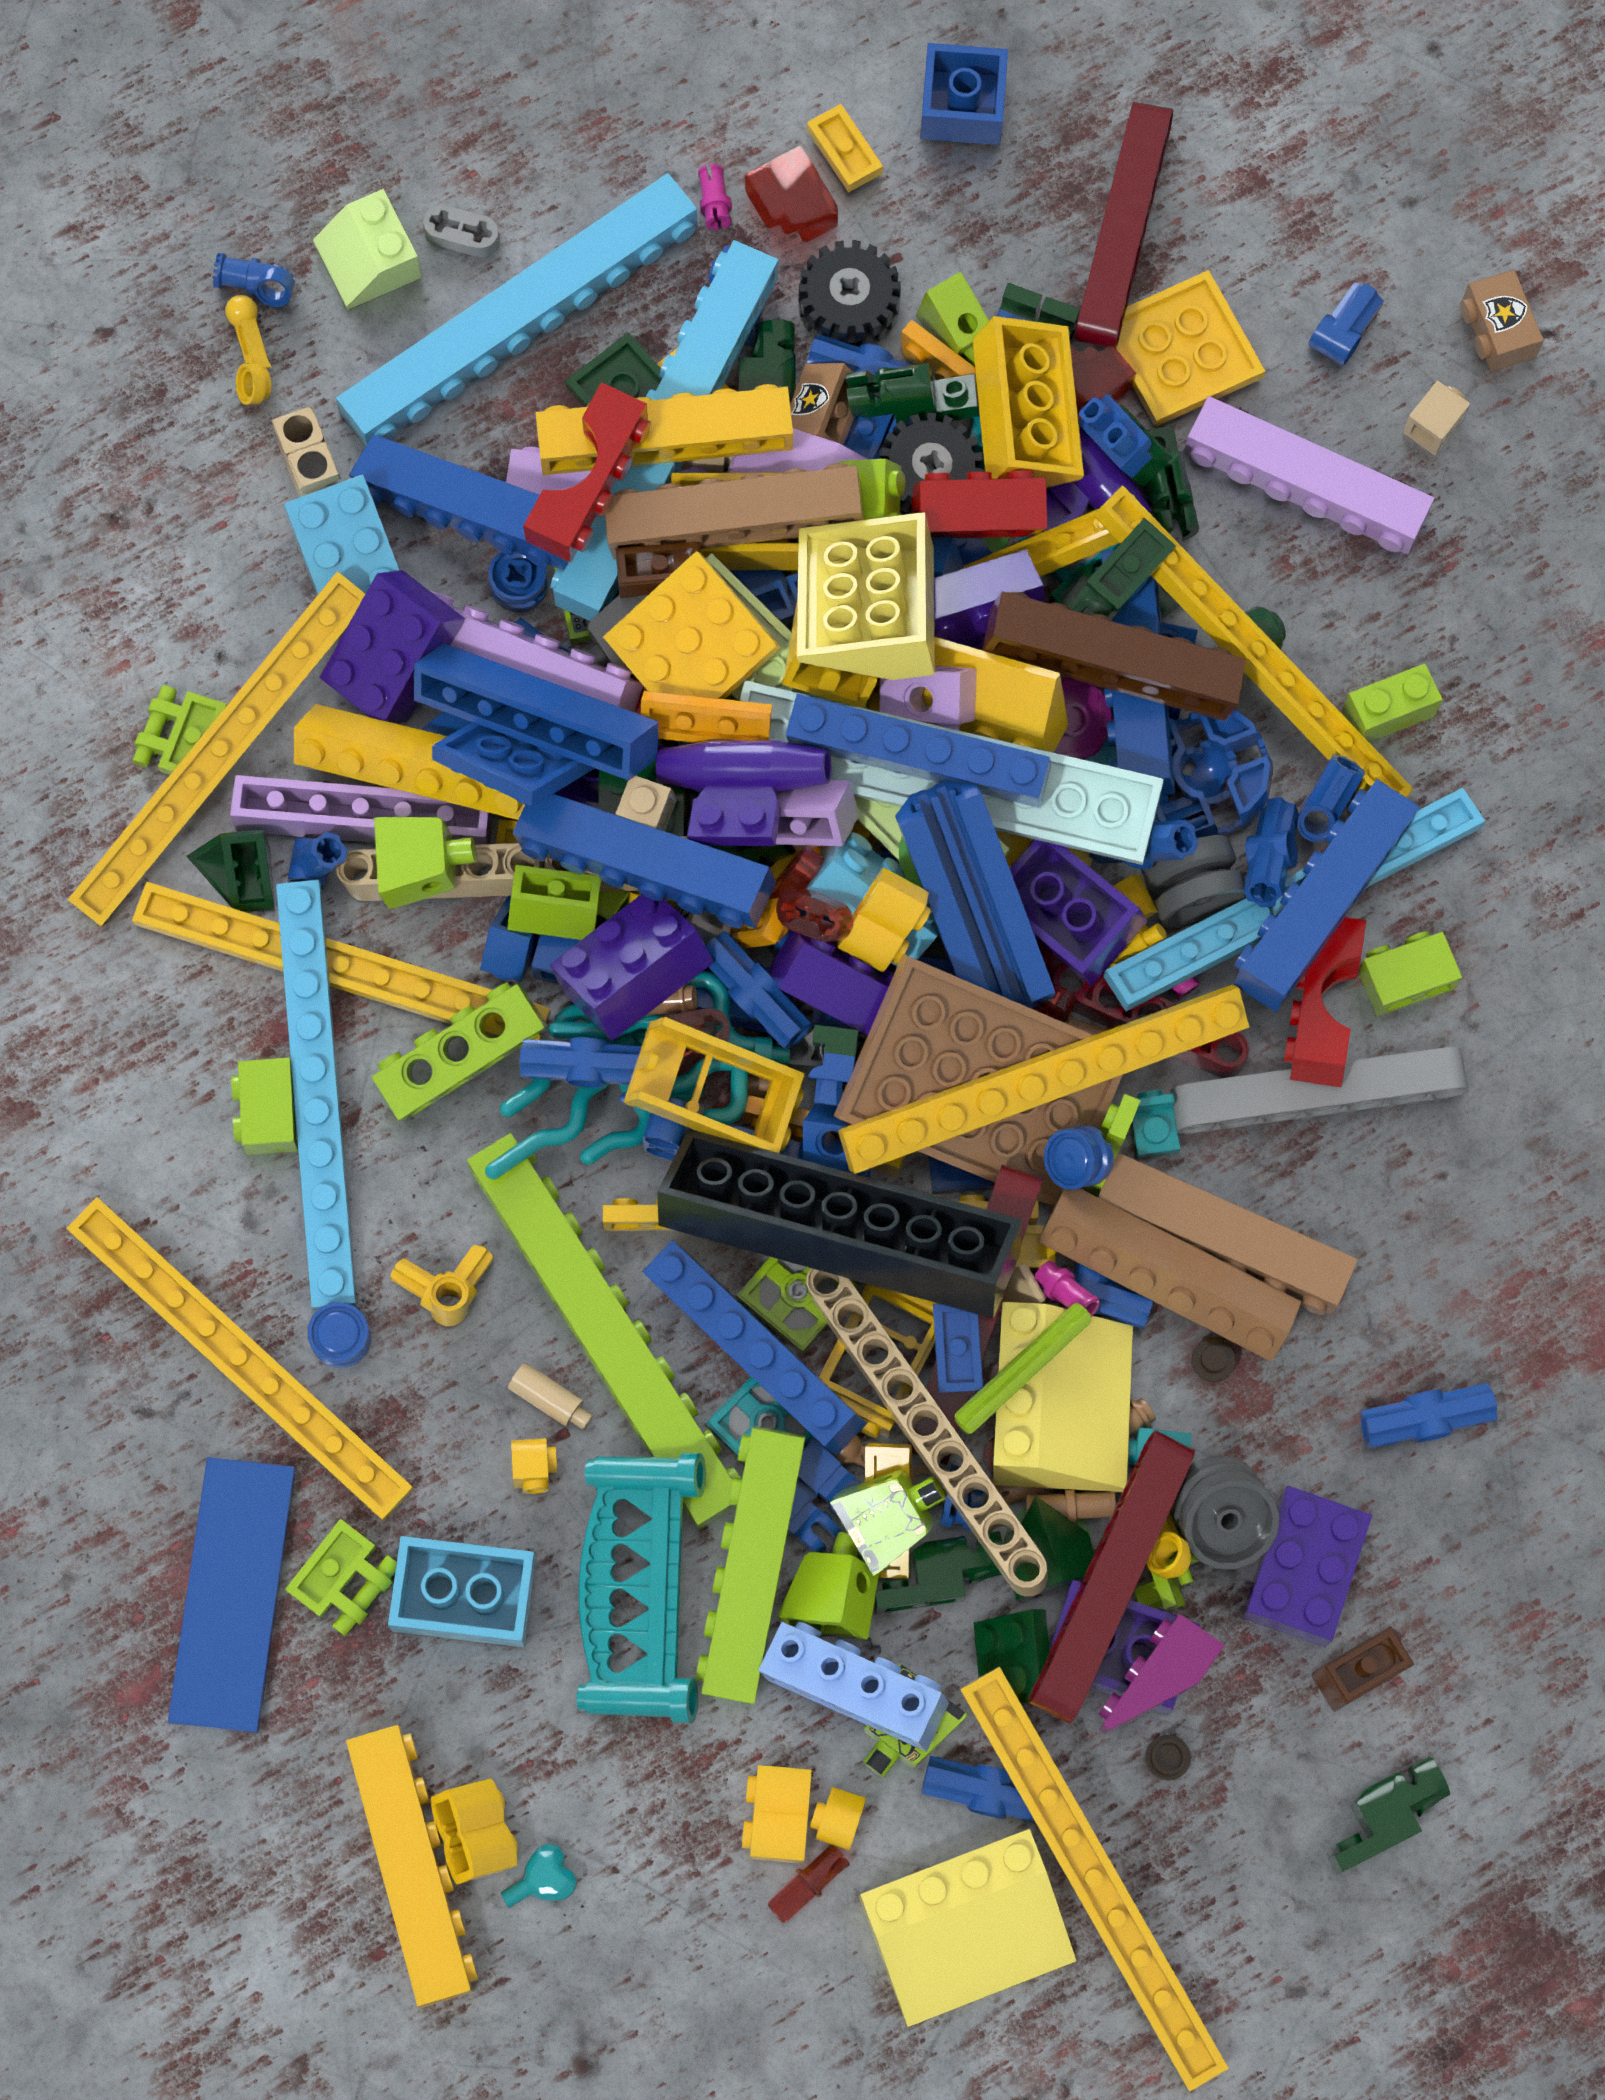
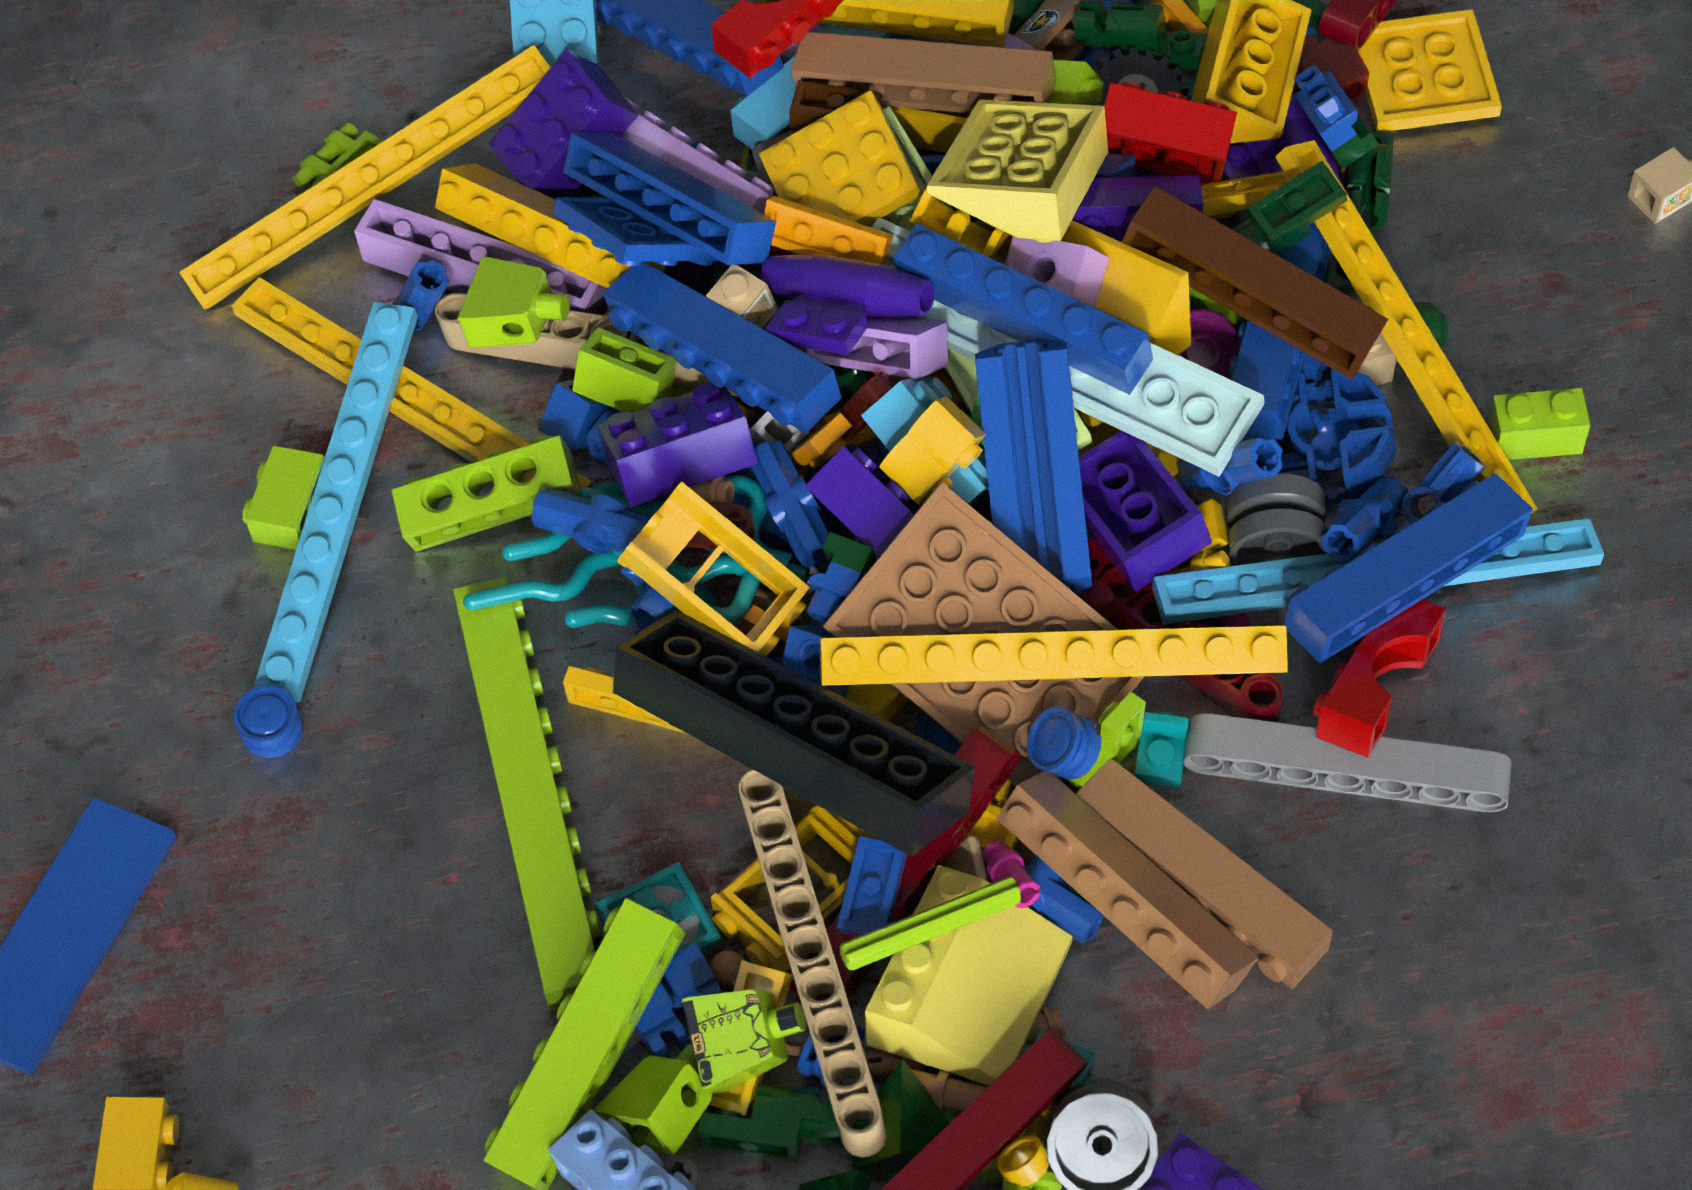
camera: 25 degrees right, 15 degrees down
yellow plate [66,1197,414,1522] -> none
dark green slope [186,829,275,912] -> none
lime plate [285,1519,397,1637] -> none
medium azure brick [388,1536,537,1648] -> none
yellow axle [390,1245,494,1326] -> none
blue wheel [488,552,548,613] -> none
tan cylinder [508,1362,593,1430] -> none
yellow plate [511,1438,557,1494] -> none
teal piece [576,1452,706,1724] -> none
blue brick [642,1240,867,1455] -> none
lime piece [736,1257,859,1354] -> none
clear red beam [776,889,853,942] -> none
lavender brick [1184,396,1435,555] -> none
dark brown plate [1191,1338,1236,1382] -> none
blue piece [1308,282,1384,367] -> none
lime brick [1358,931,1462,1017] -> none
blue piece [1359,1383,1498,1449] -> none

